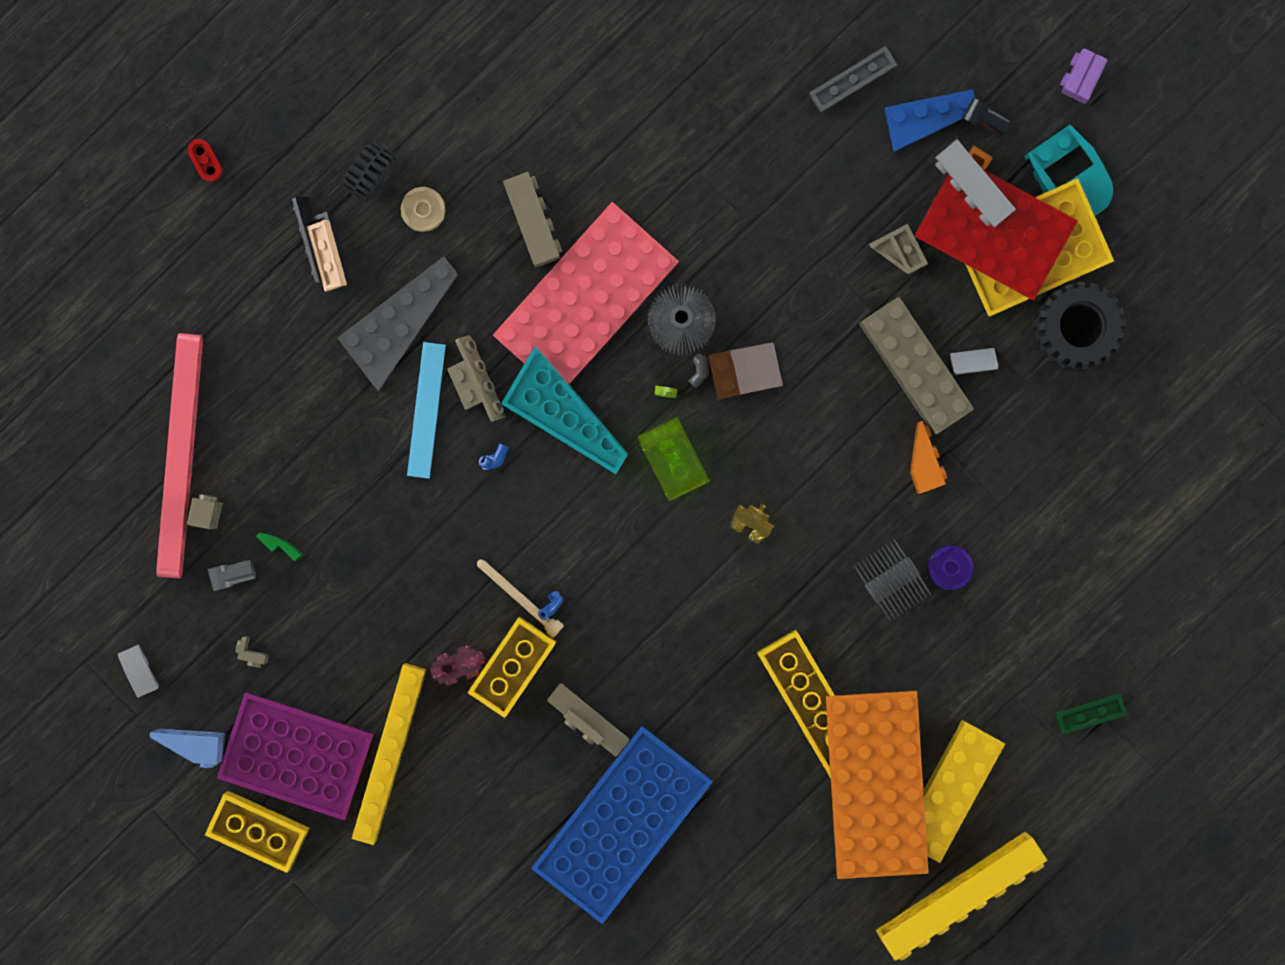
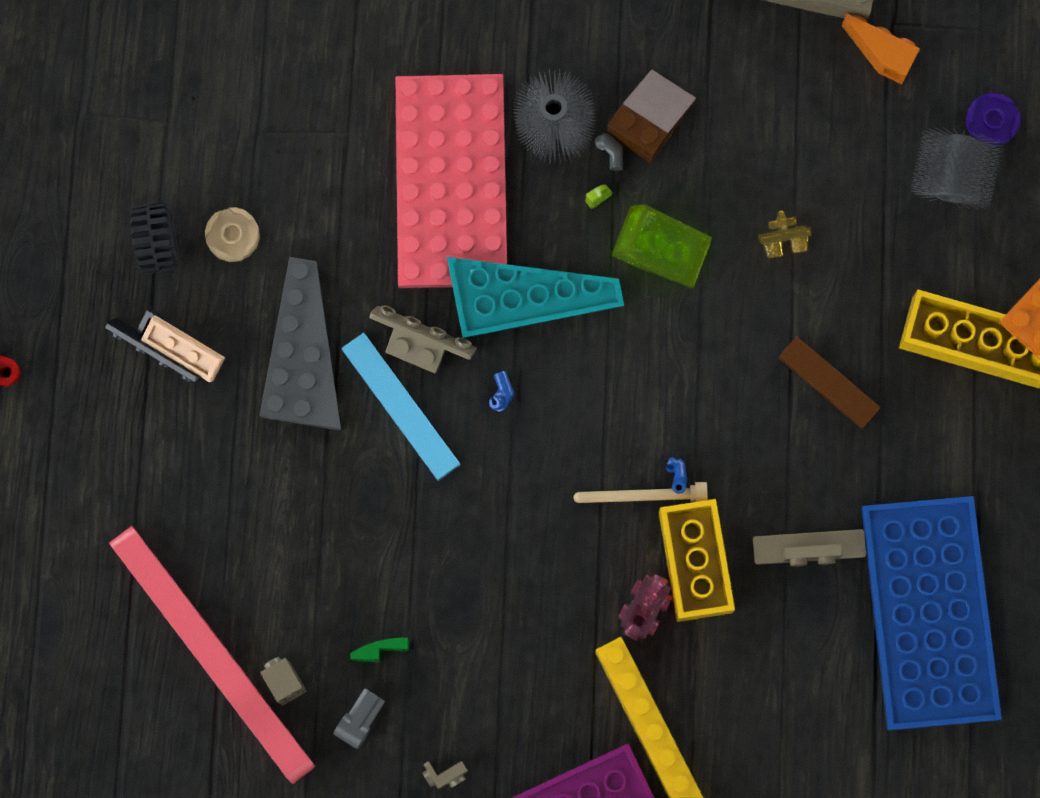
camera: 45 degrees left, 10 degrees down
dark tan brick [503,172,562,268] -> none
none -> reddish brown tile [778,336,881,429]

